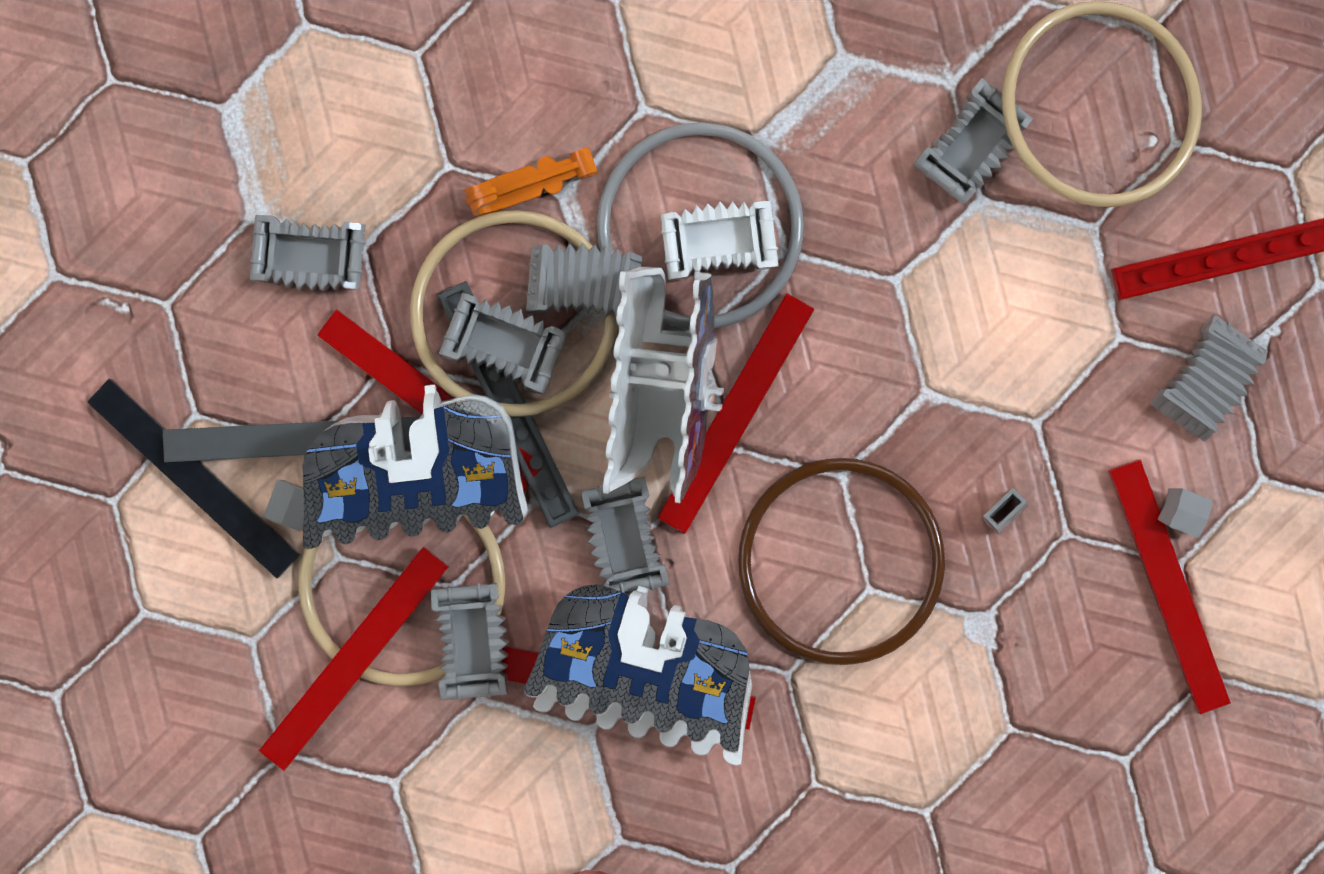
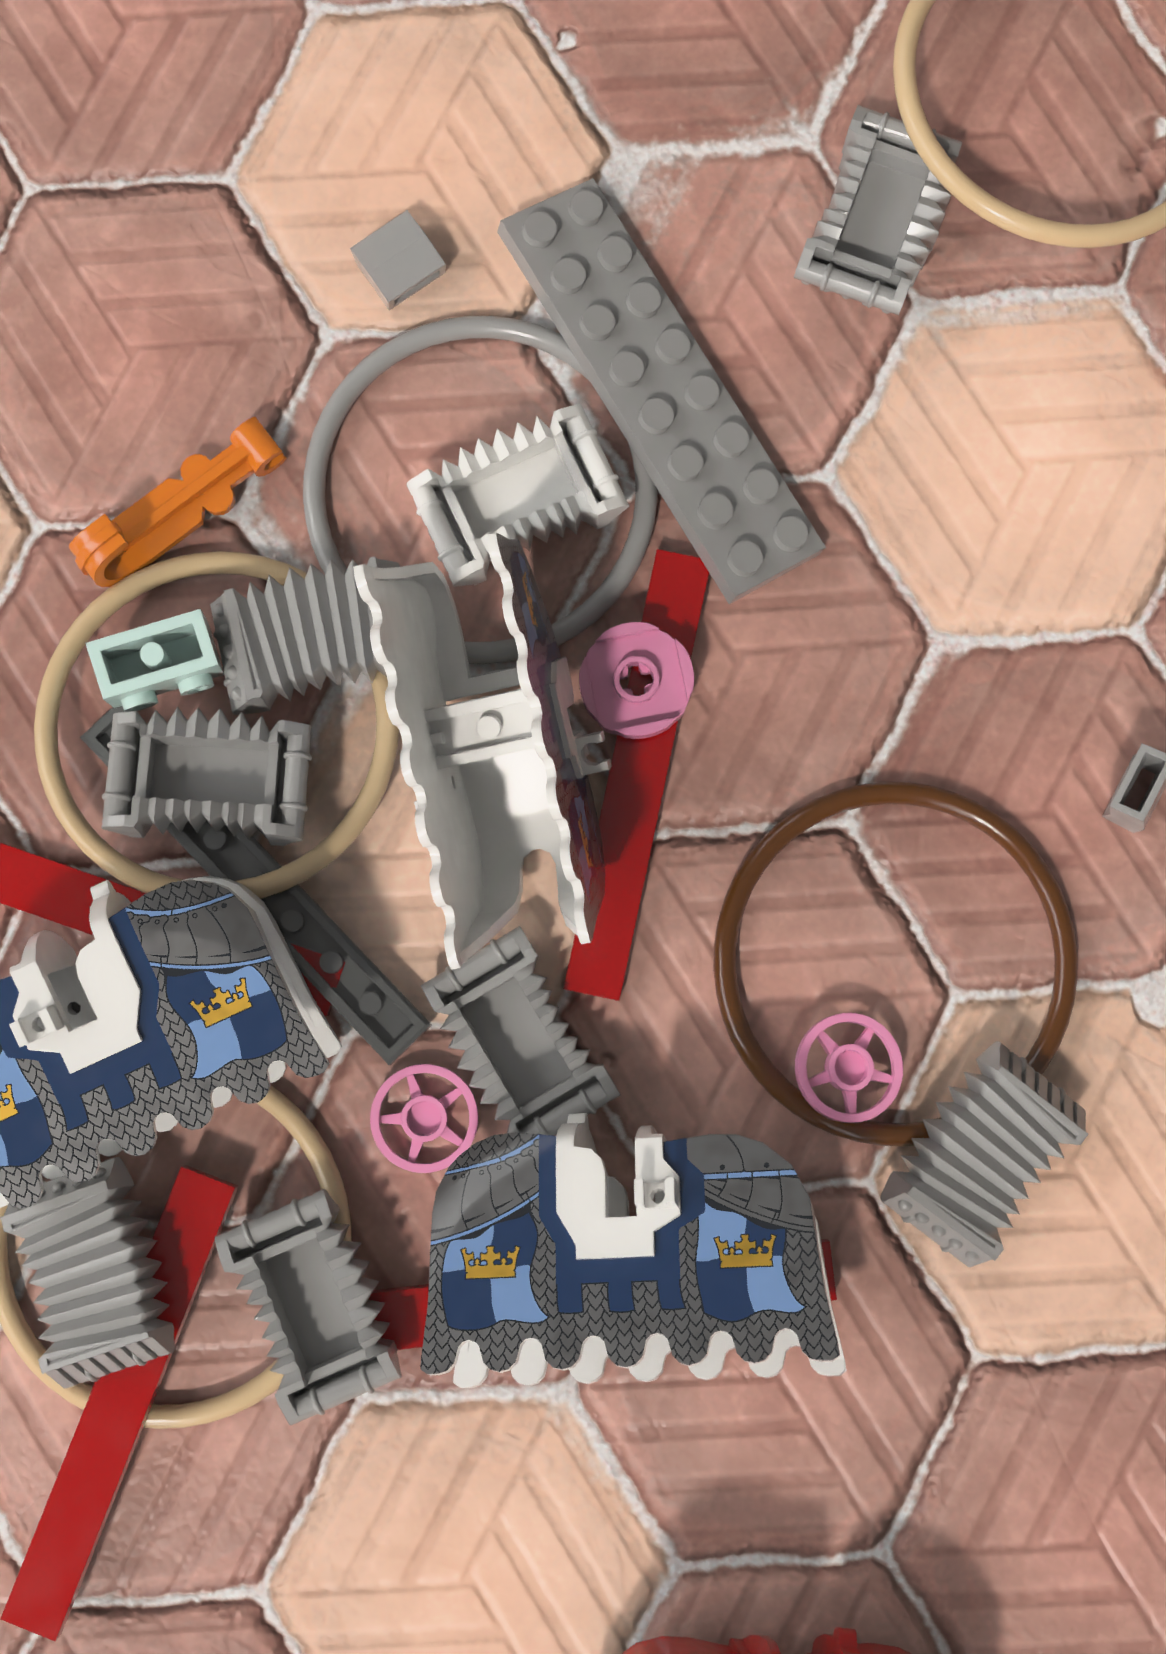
camera: 20 degrees left, 5 degrees down
none -> light grey piece [0,1157,175,1388]
none -> light aqua brick [85,609,224,712]
none -> light grey piece [350,210,446,311]
none -> bright pink wheel [370,1064,478,1173]
none -> light grey plate [497,178,826,604]
none -> bright pink plate [579,622,694,739]
none -> bright pink wheel [795,1013,903,1123]
none -> light grey piece [880,1041,1088,1267]

